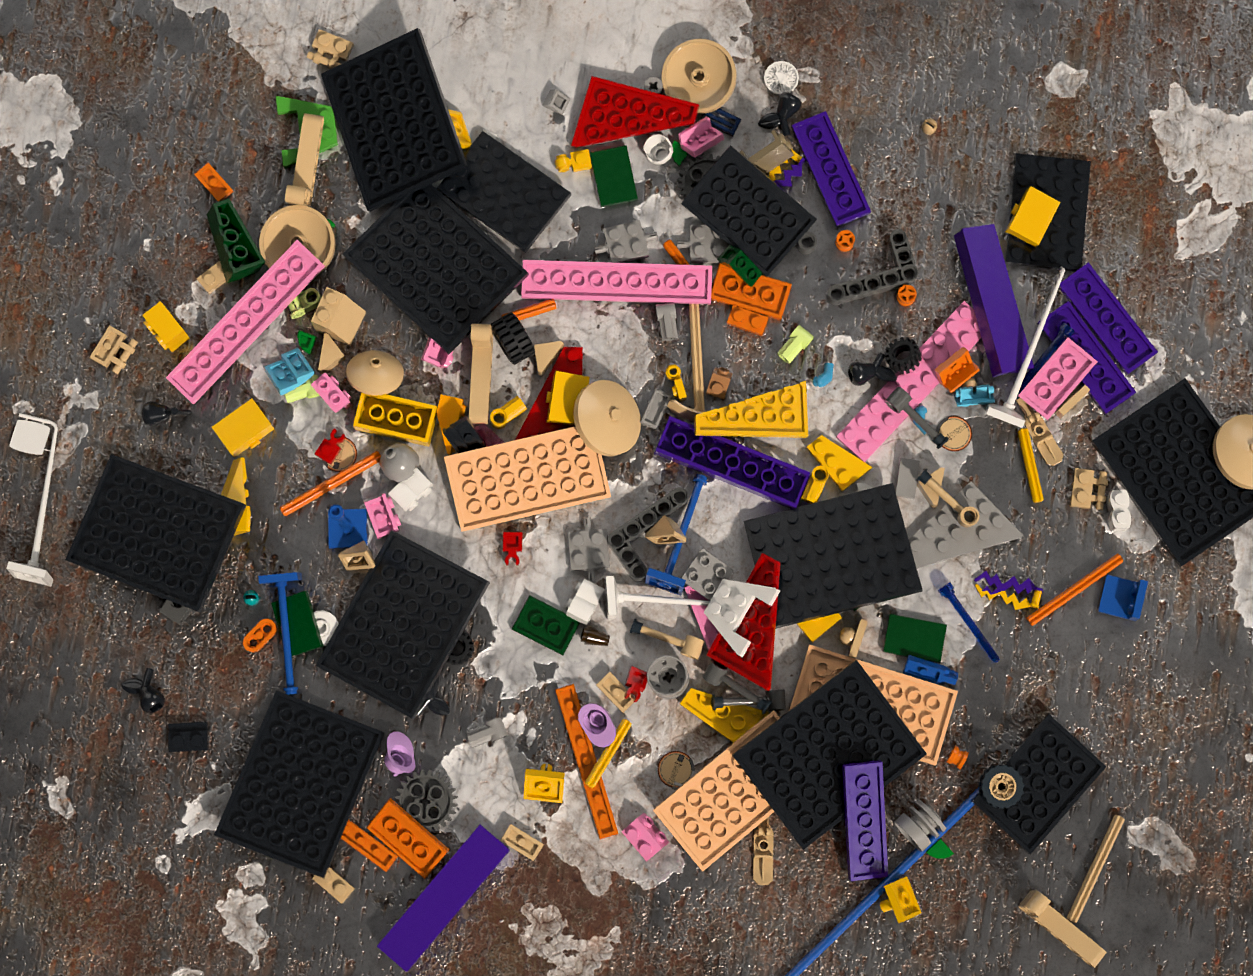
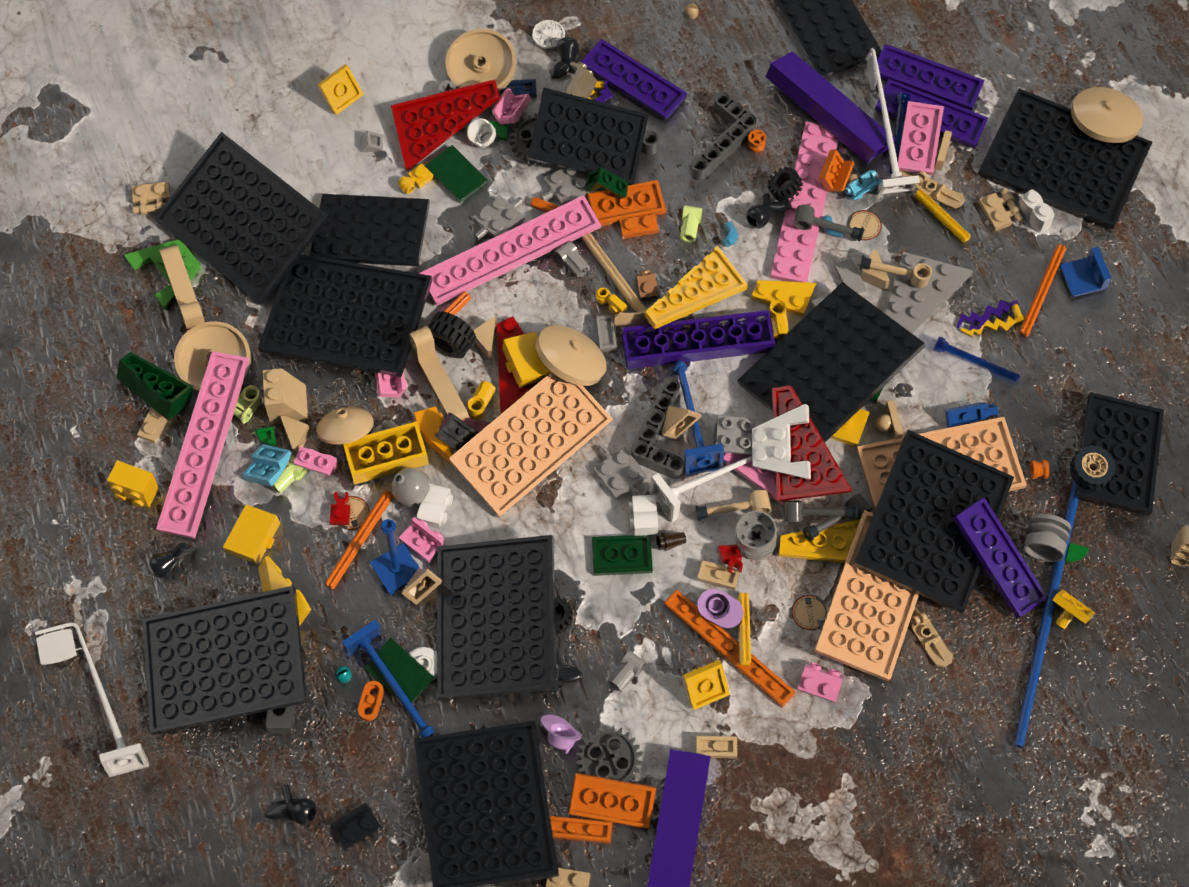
camera: 30 degrees left, 15 degrees down
tan plate [89,325,138,375] -> none
orange plate [194,163,234,202] -> none
red plate [503,532,523,566] -> none
orange wheel [835,230,855,252] -> none
dark green tile [883,614,947,663] -> none
yellow container [1005,186,1060,247] -> none
none -> yellow tile [317,64,364,115]

